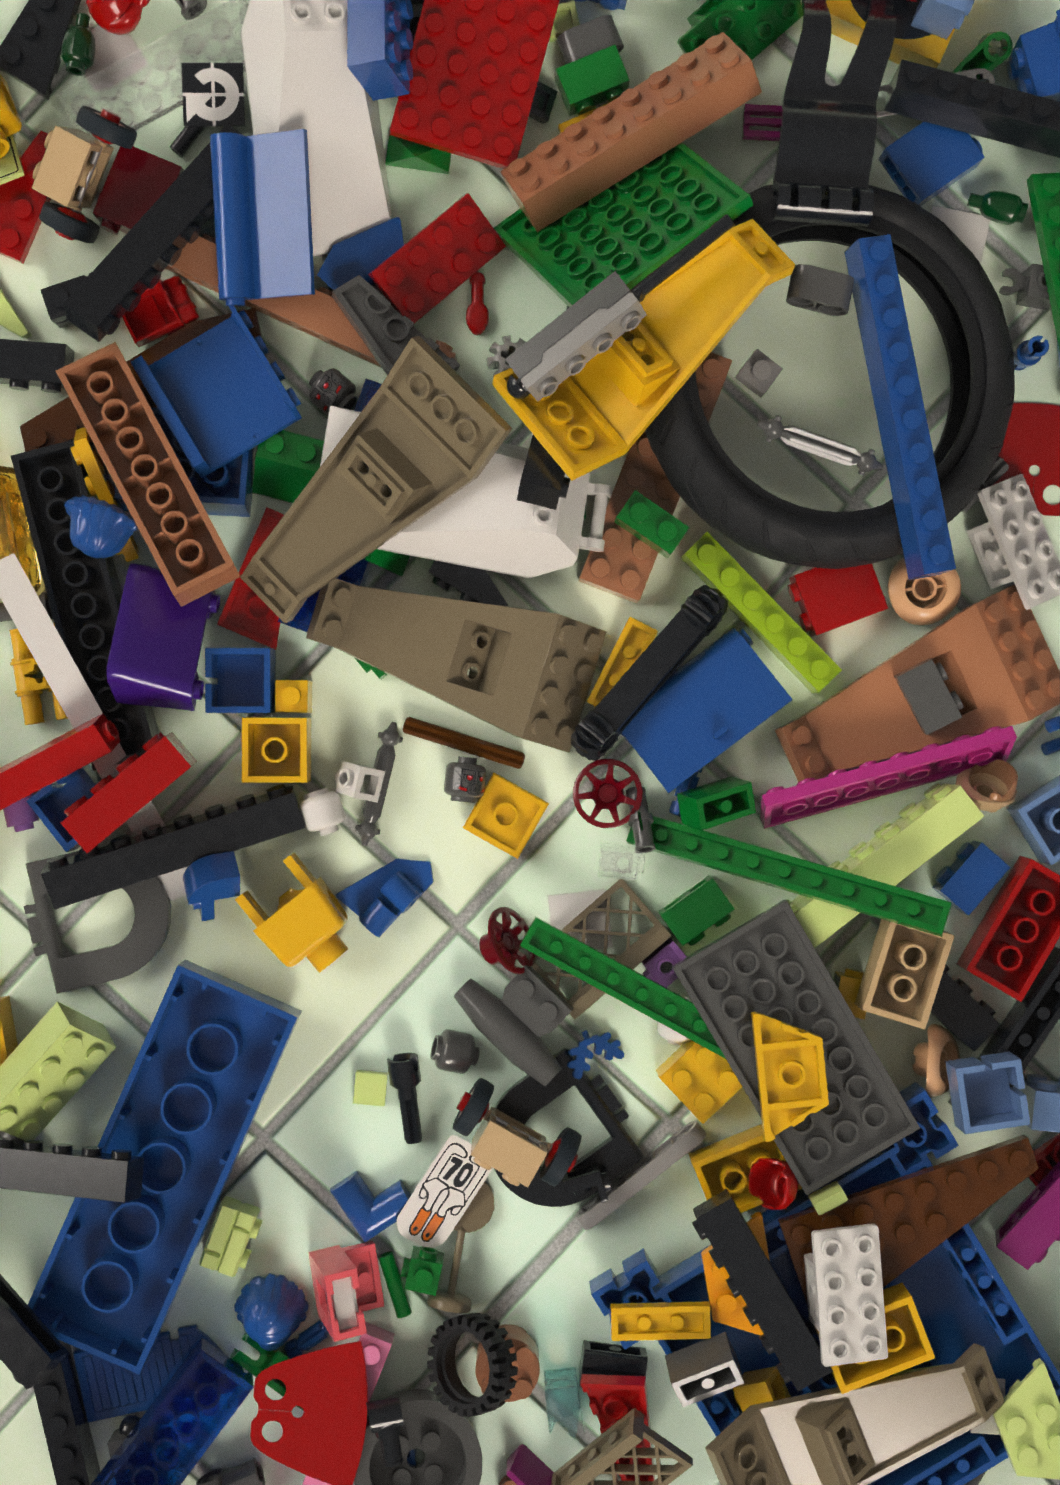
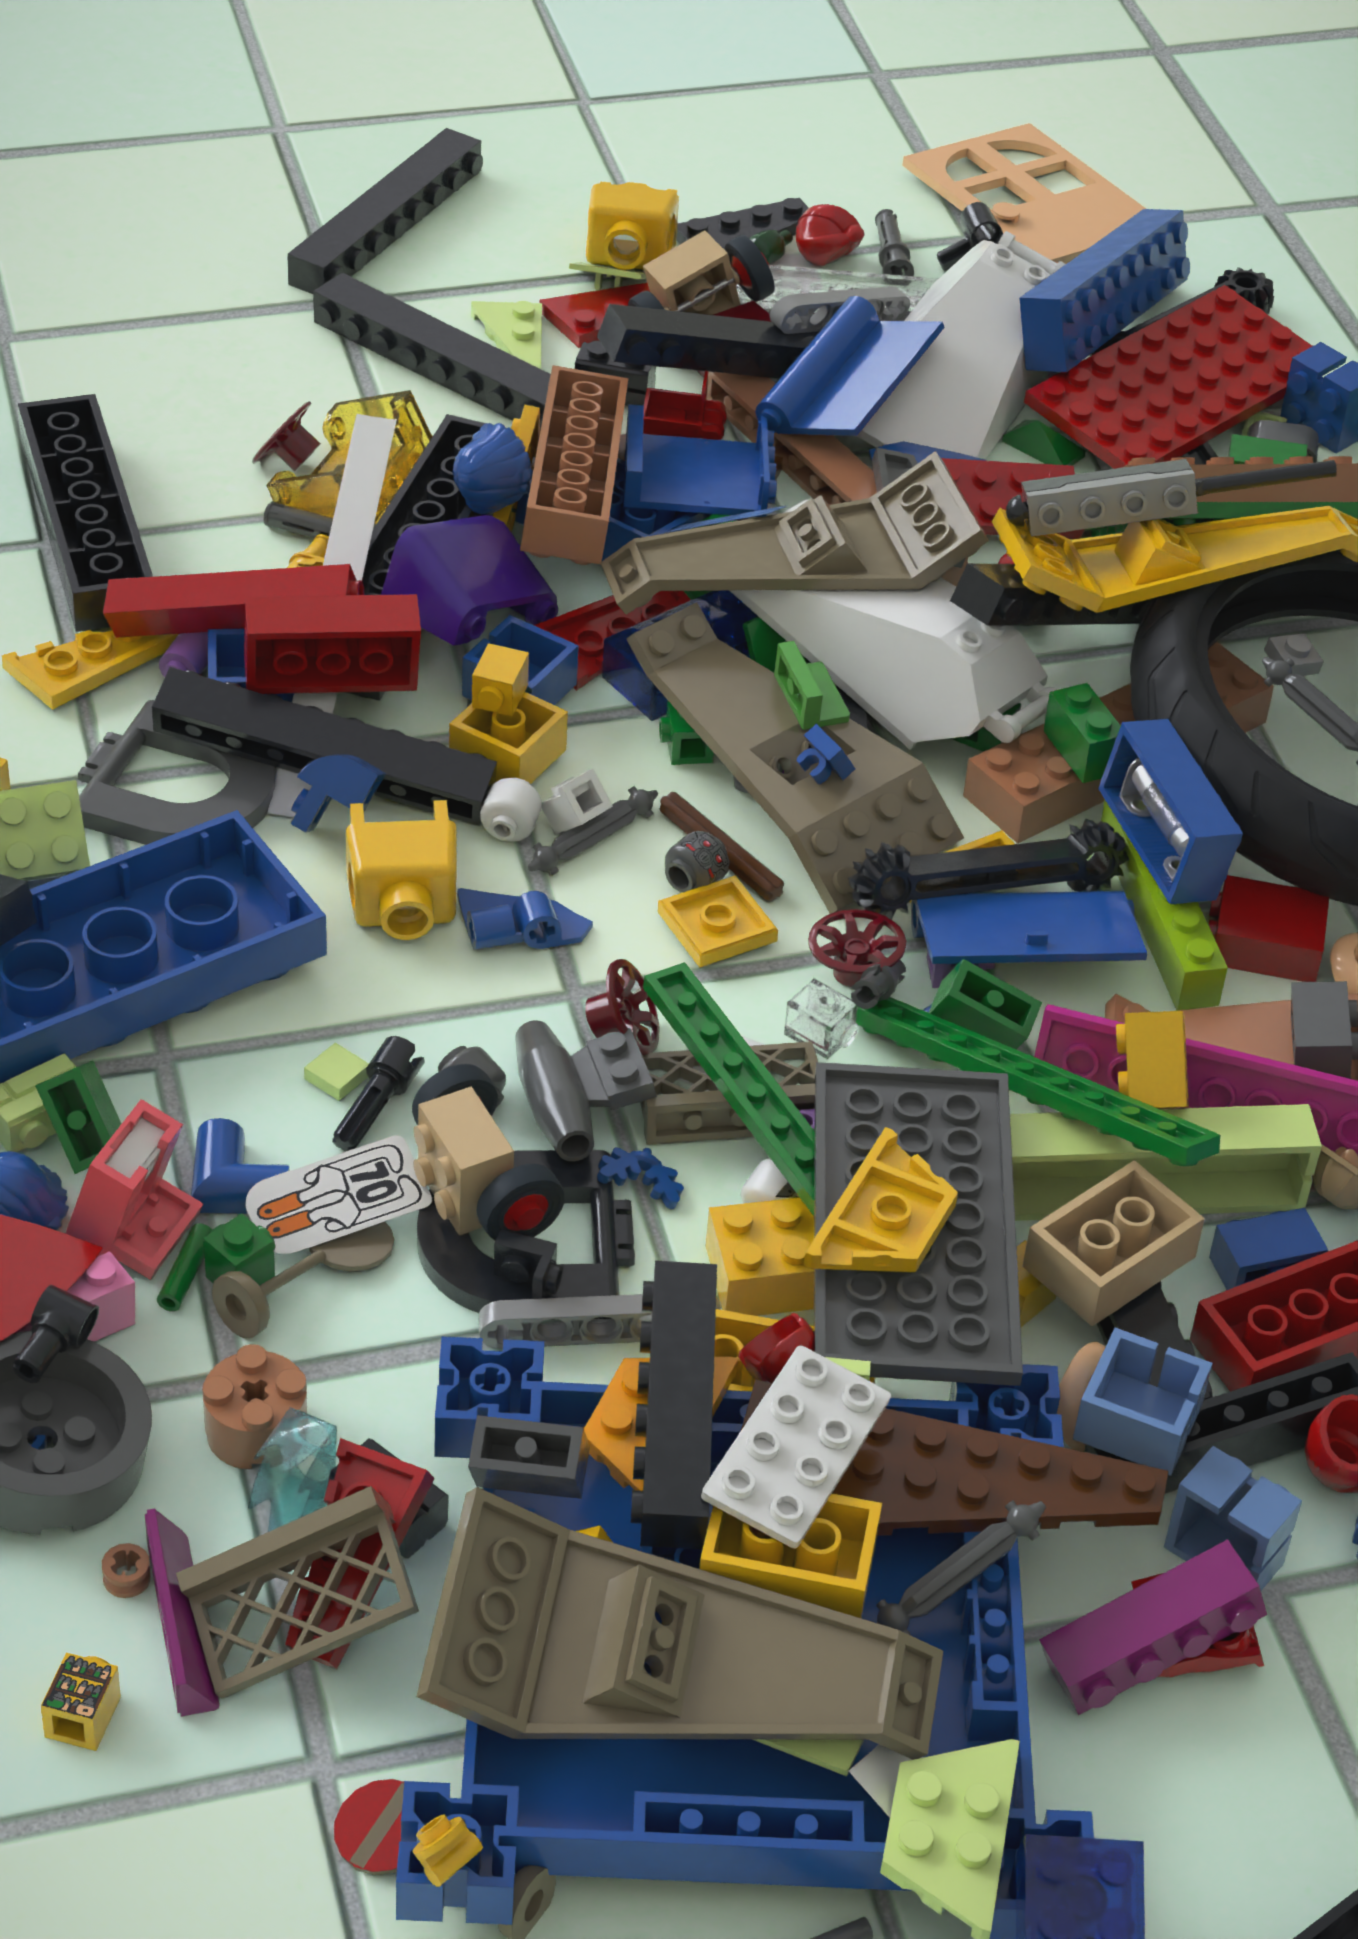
camera: 25 degrees right, 45 degrees down
yellow brick [275,680,312,713] -> none
black tyre [427,1313,518,1417] -> none
yellow plate [610,1301,711,1341] -> none
none -> green brick [35,1060,122,1174]
none -> yellow brick [472,643,529,716]
none -> medium blue sticker [665,505,788,533]
none -> light grey beam [770,286,911,334]
none -> bright green panel [774,641,850,730]
none -> blue tile [796,724,856,784]
none -> dark grey wheel [876,1500,1047,1635]
none -> blue piece [1098,719,1243,904]
none -> yellow brick [1116,1011,1189,1109]

